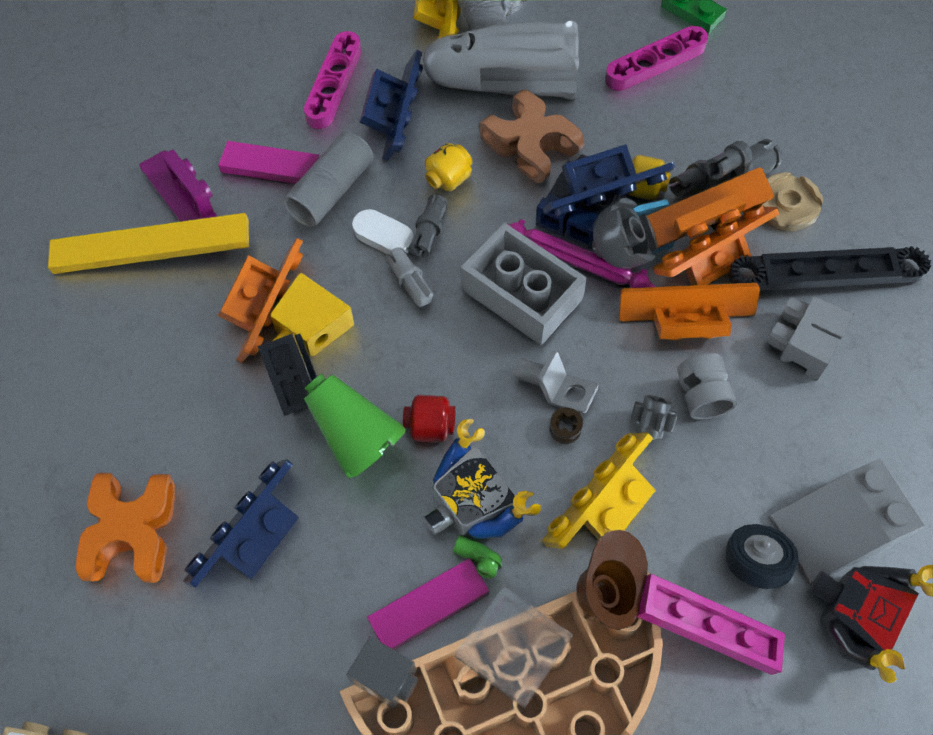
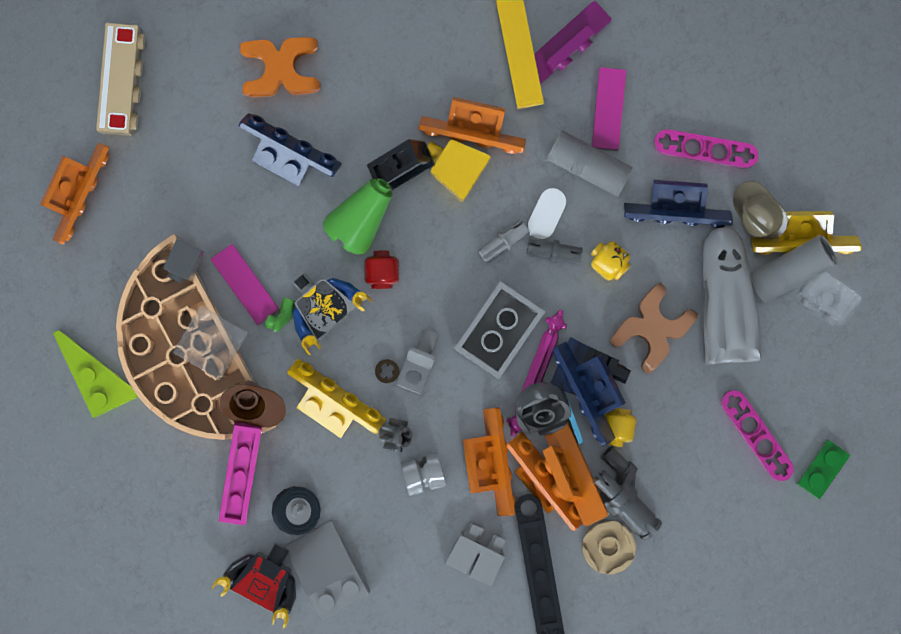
camera: 85 degrees right, 25 degrees up
none -> dark tan piece [733,181,788,239]

